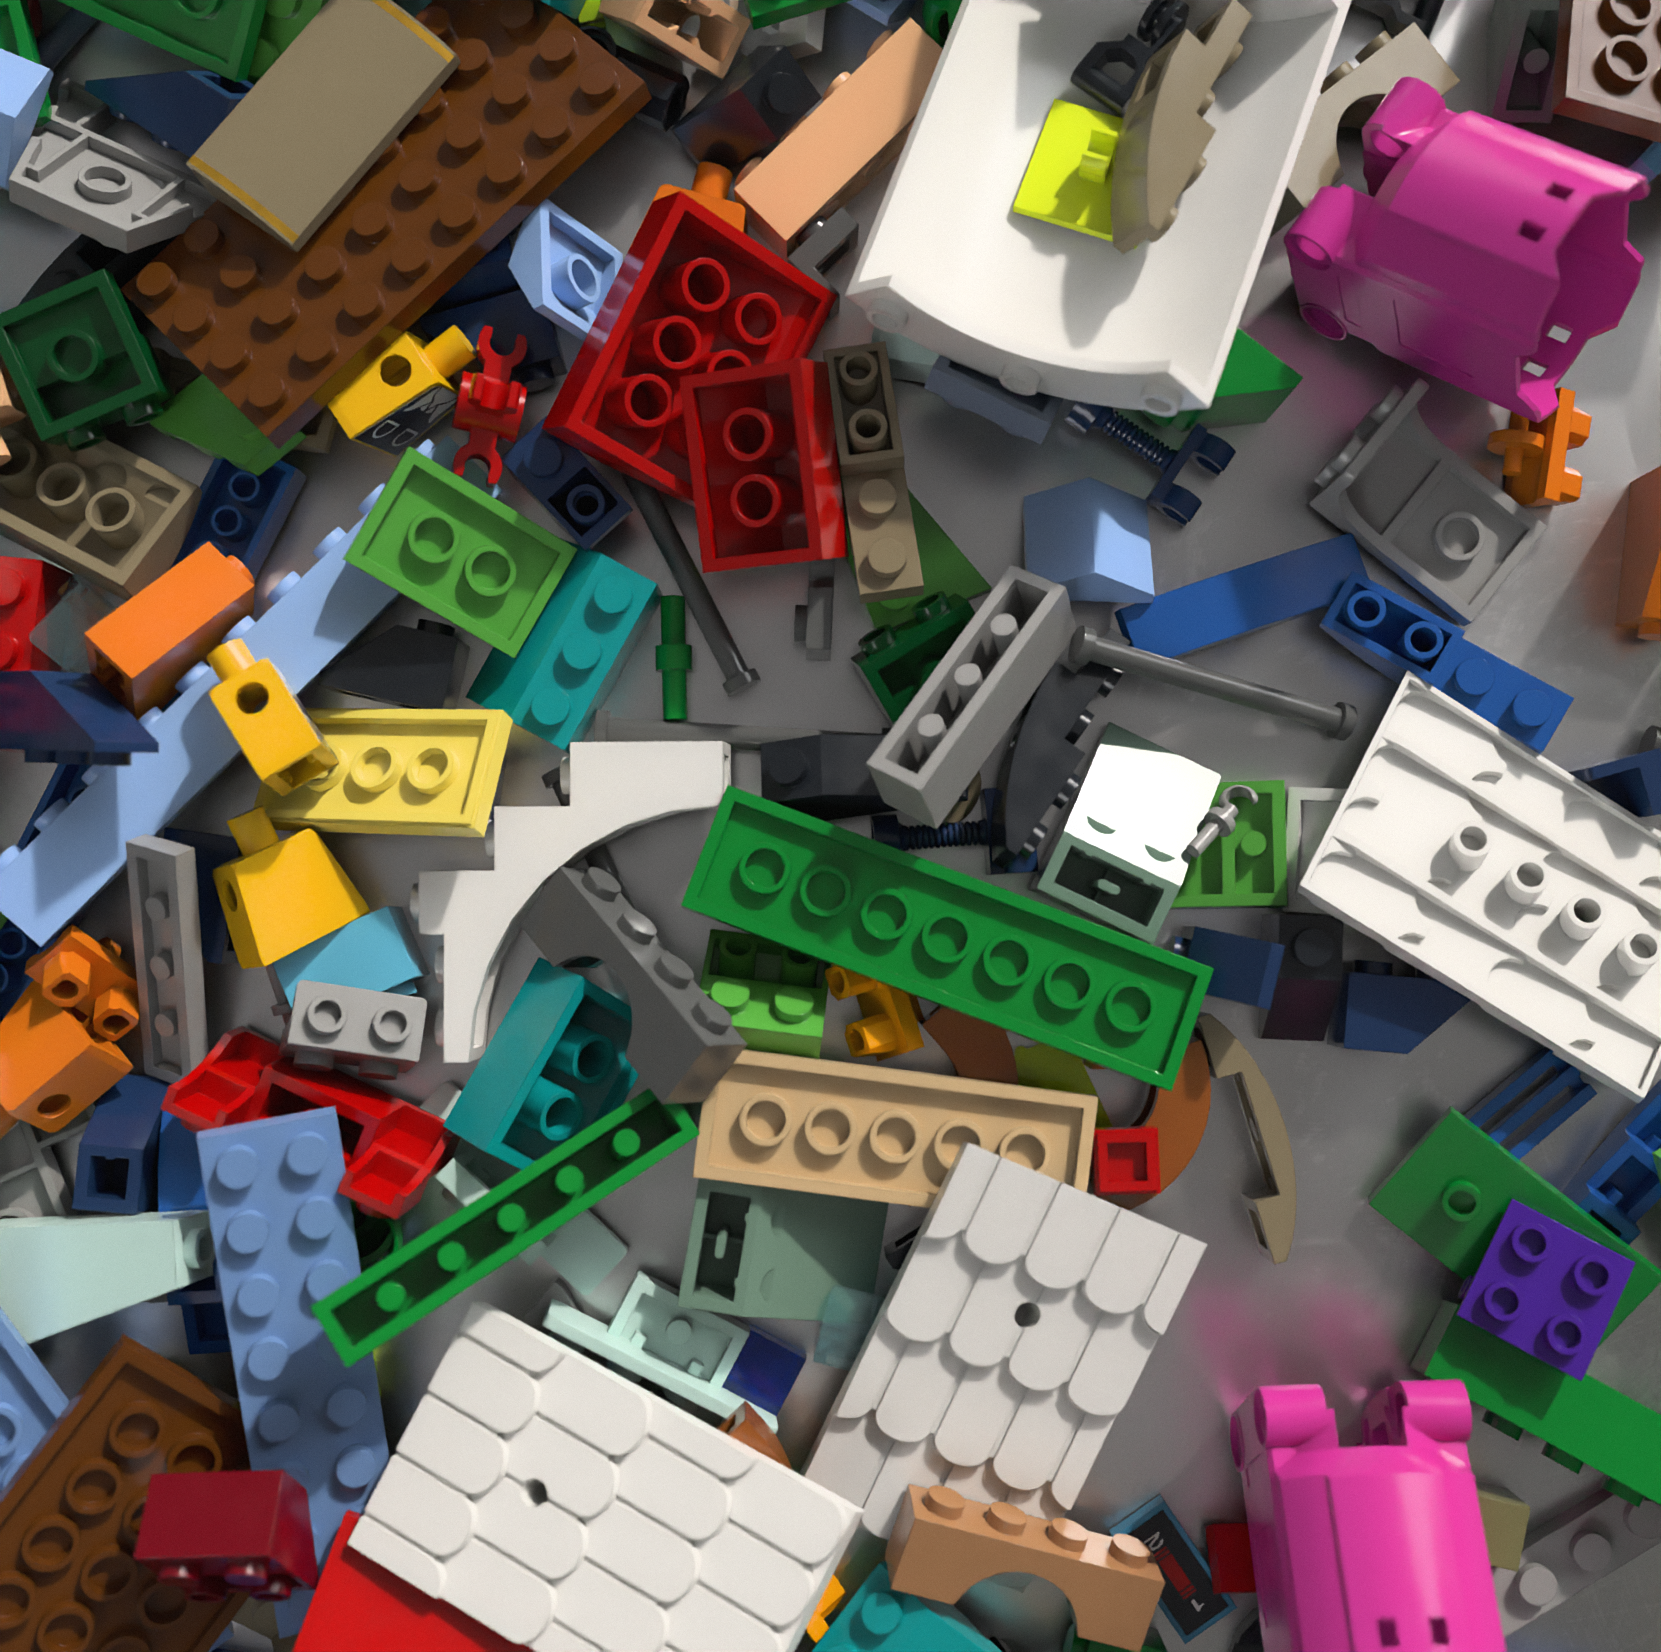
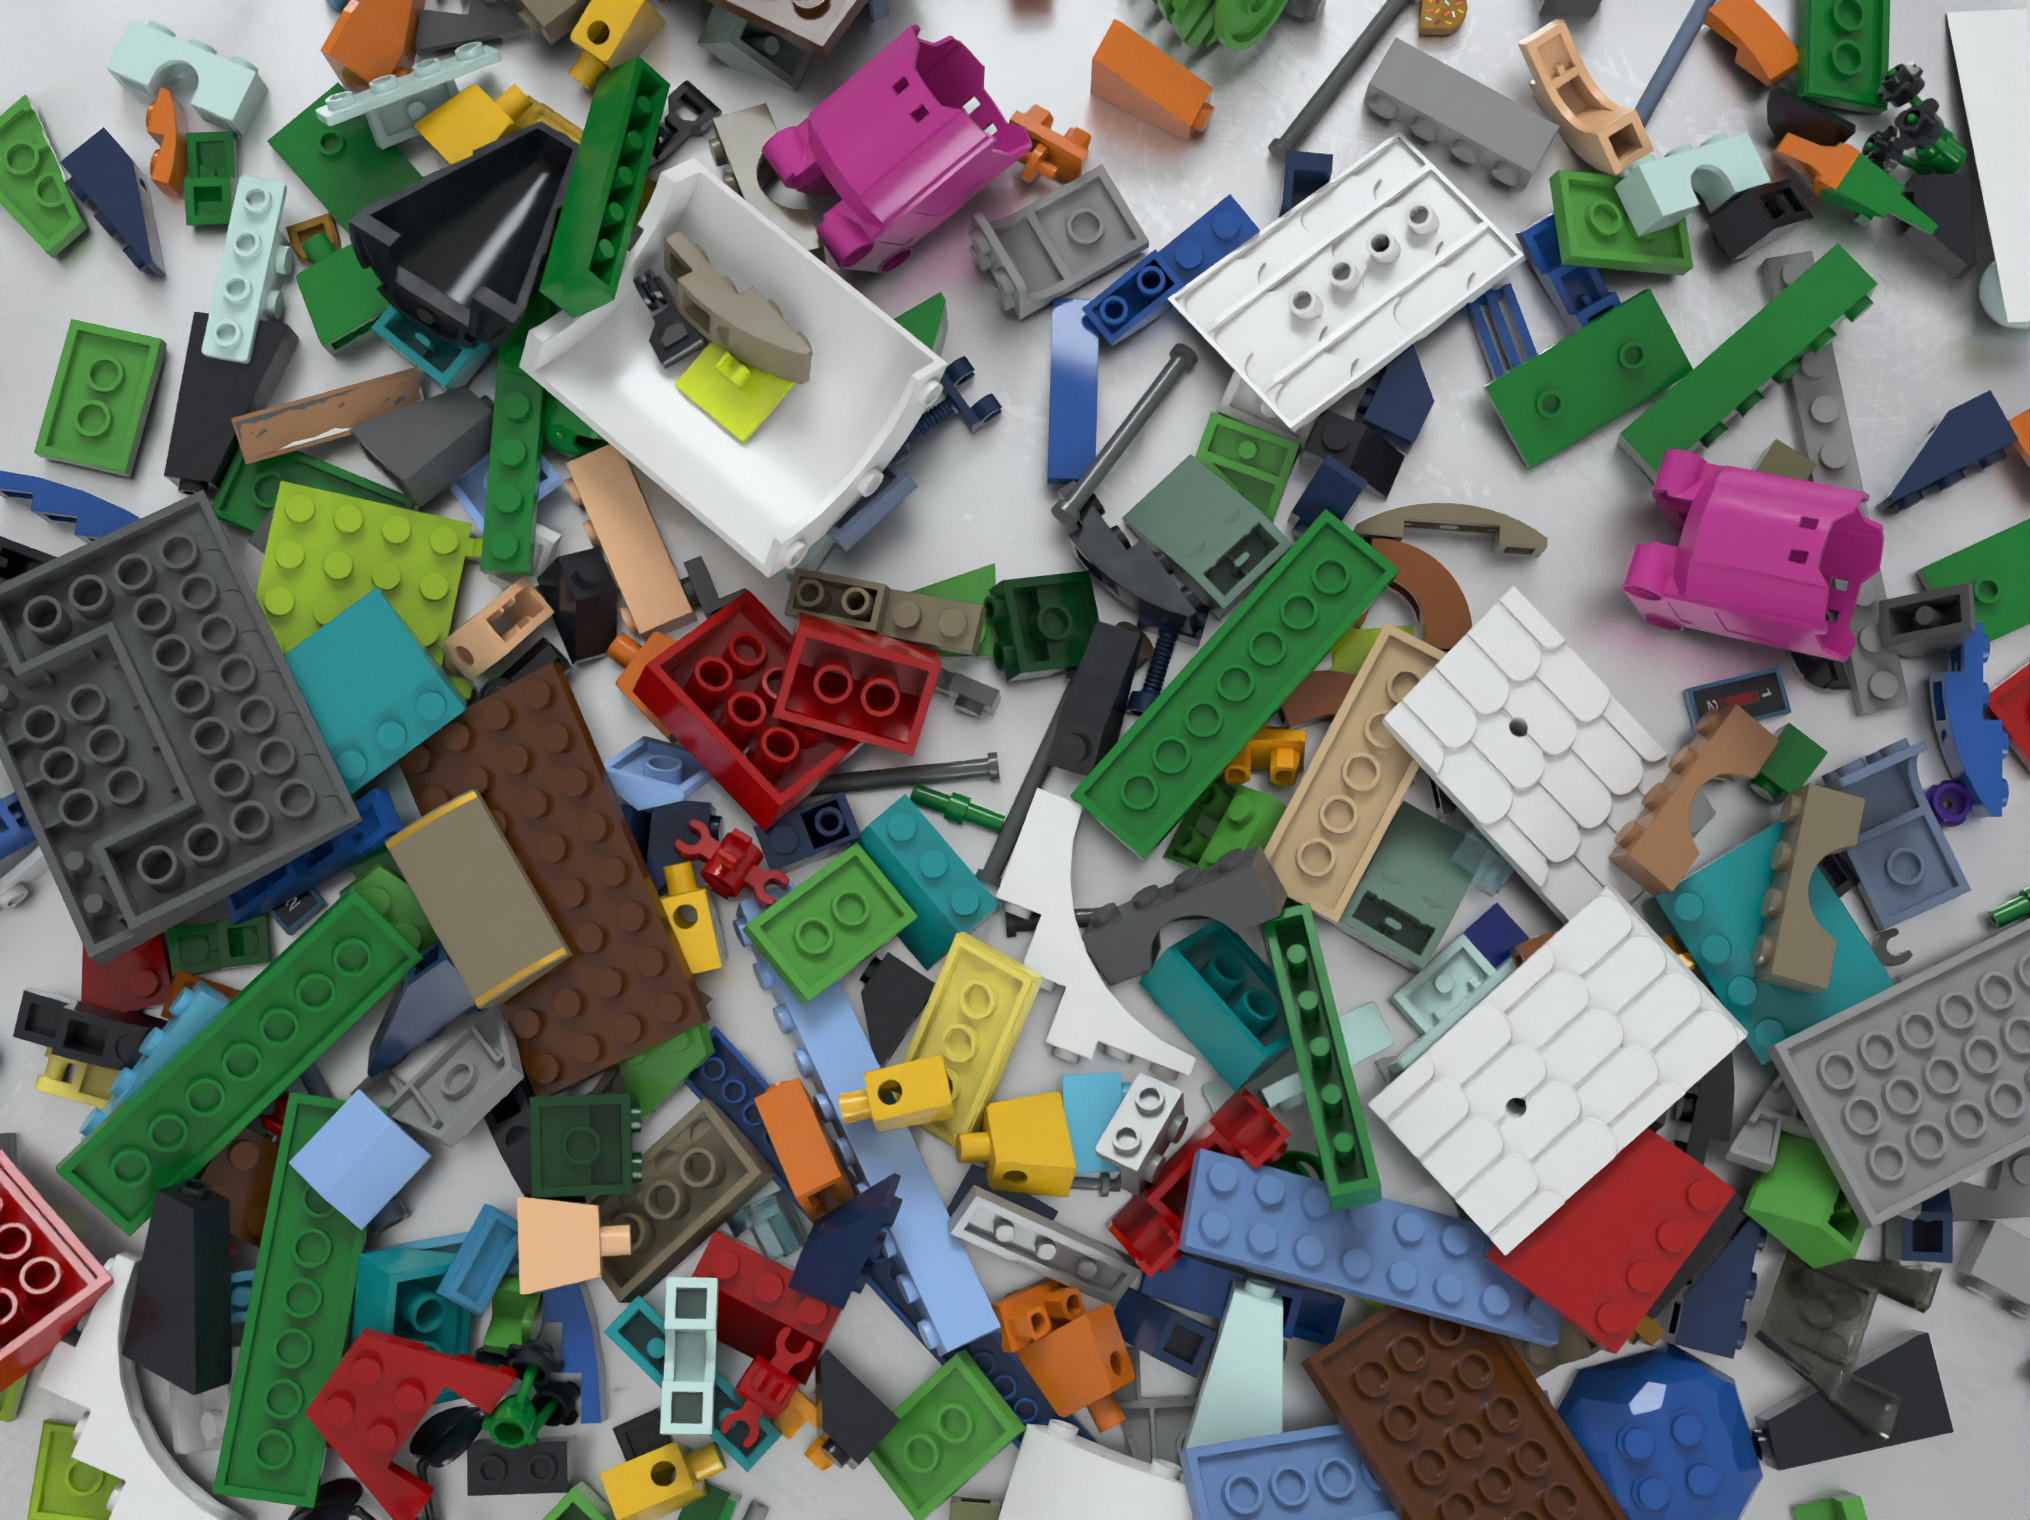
camera: 65 degrees left, 5 degrees down
dark red slope [134,1470,319,1603] -> none
light grey brick [866,565,1076,829] -> none
light blue slope [1023,477,1154,603] -> none
red tile [1091,1126,1161,1196] -> none
light grey hand [1186,785,1258,857] -> none
red tile [1205,1523,1256,1594] -> none
dark purple hinge [1456,1199,1636,1381] -> none

